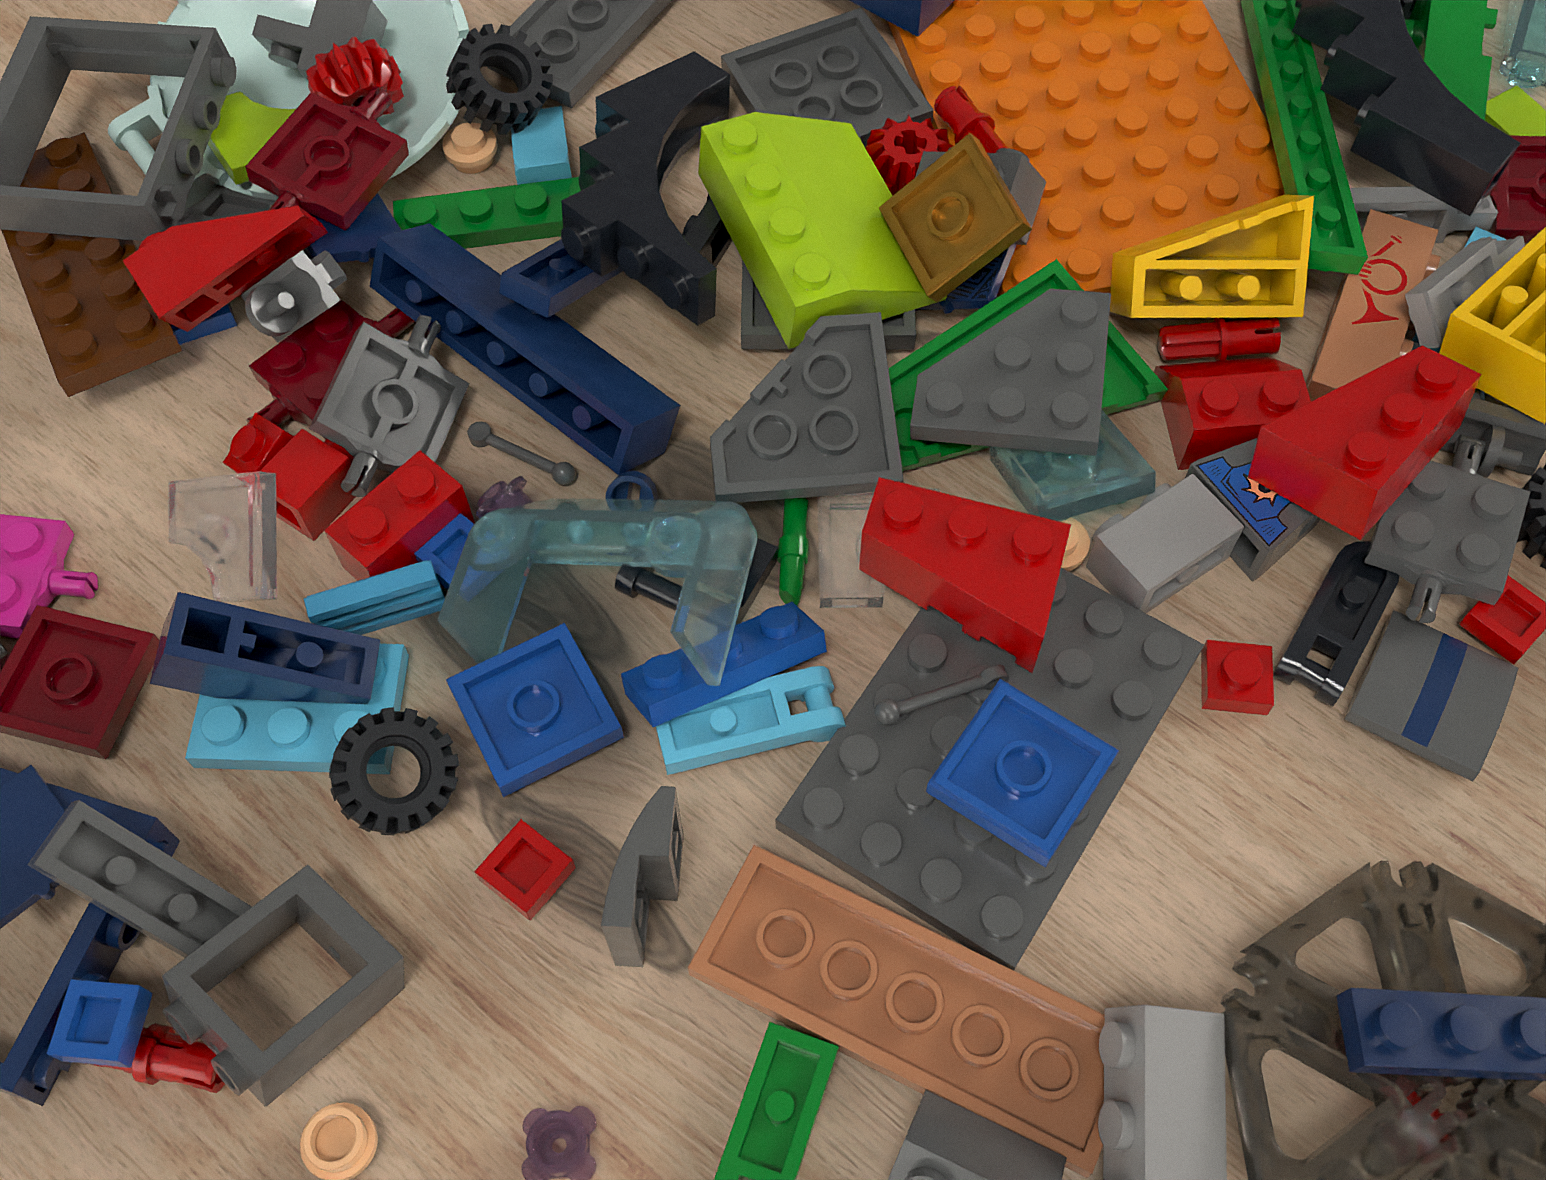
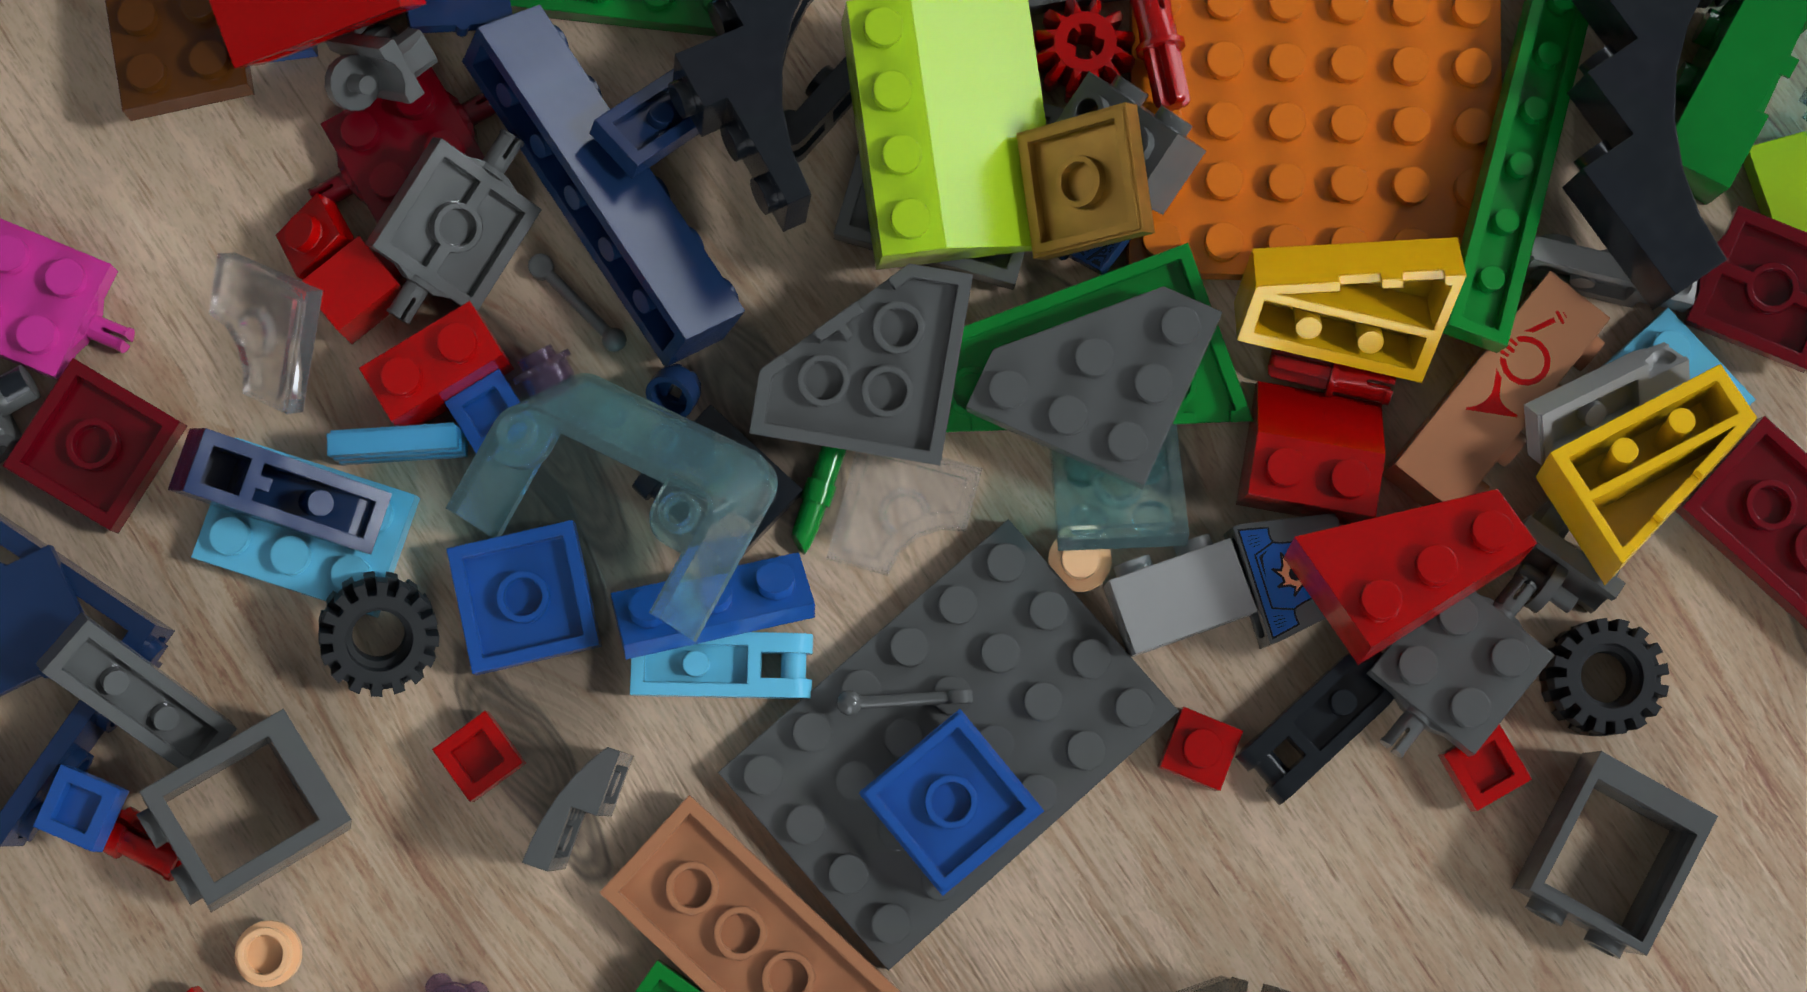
camera: 10 degrees right, 20 degrees up
red wedge [859,477,1071,674] -> none
dark grey slope [1345,610,1519,782] -> none

